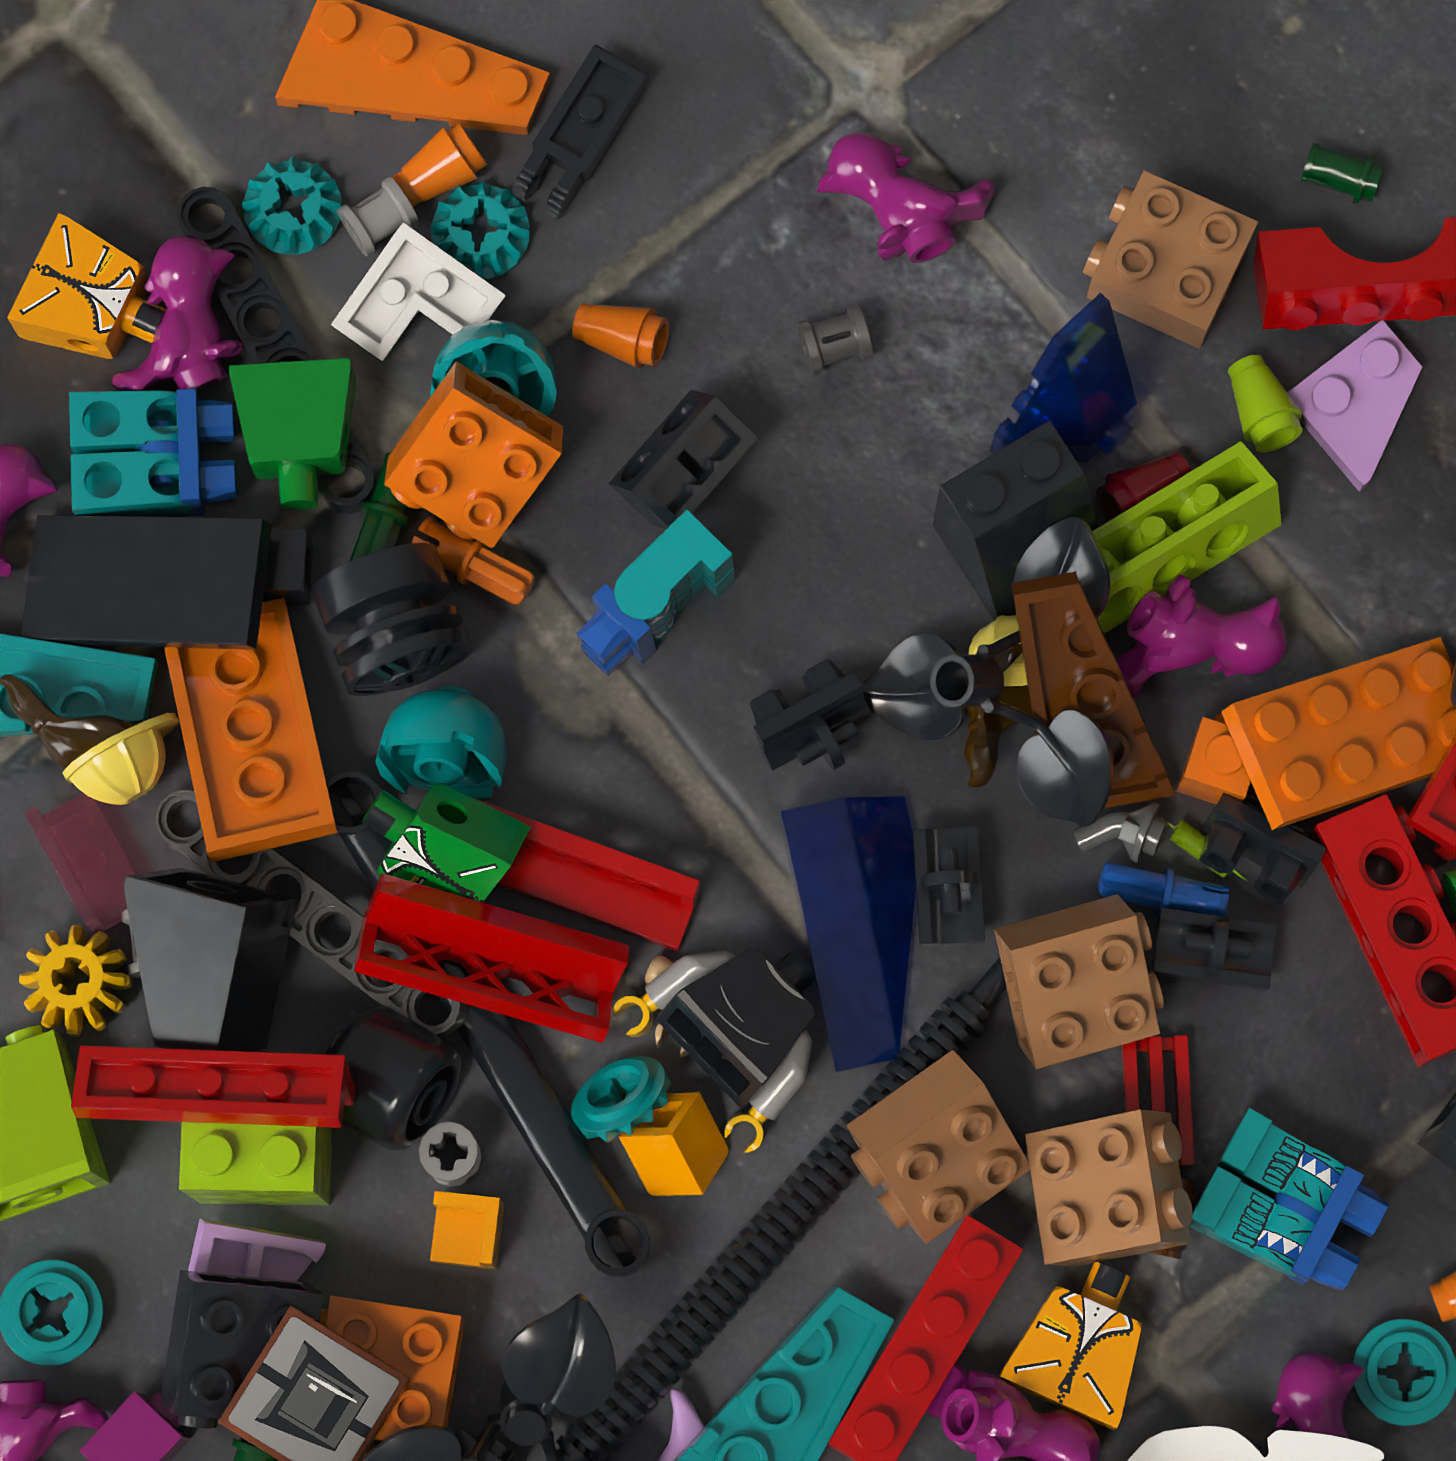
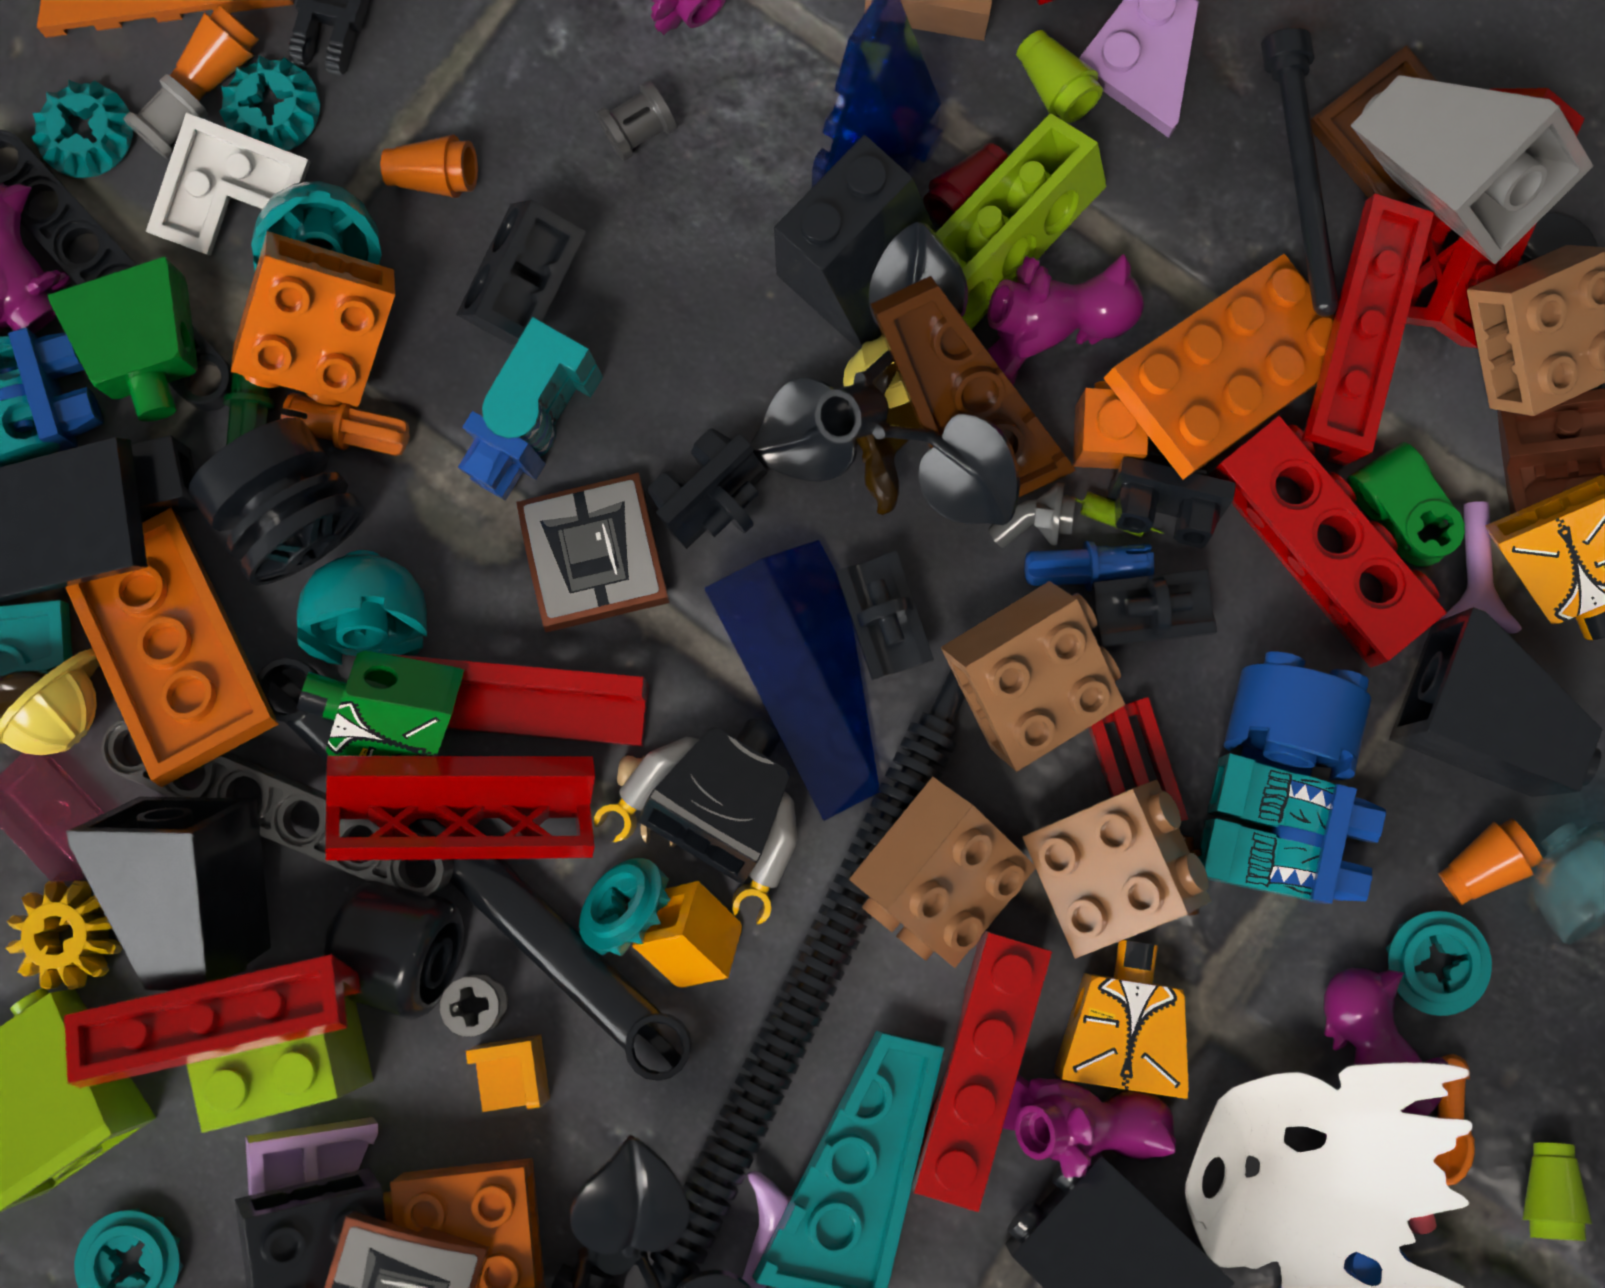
camera: 15 degrees left, 5 degrees up
none -> slope [516,473,669,633]
none -> blue brick [1224,651,1372,780]

